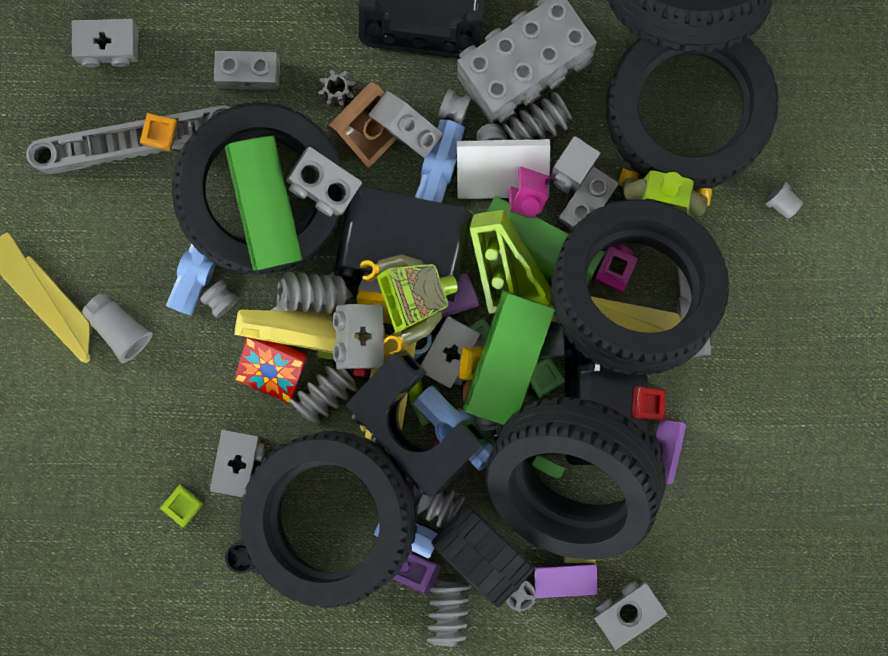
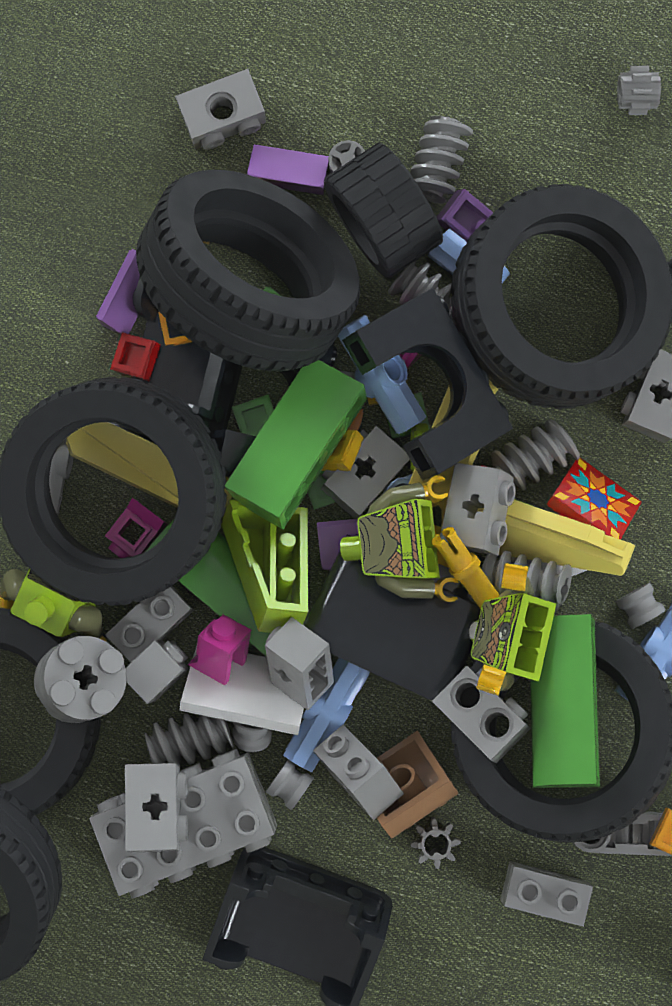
camera: 170 degrees left, 0 degrees up
none -> light grey brick [34,636,126,723]
none -> light grey brick [125,763,188,852]
none -> light grey brick [265,617,334,710]
none -> yellow pin [432,527,499,609]
none -> torso [469,563,556,696]

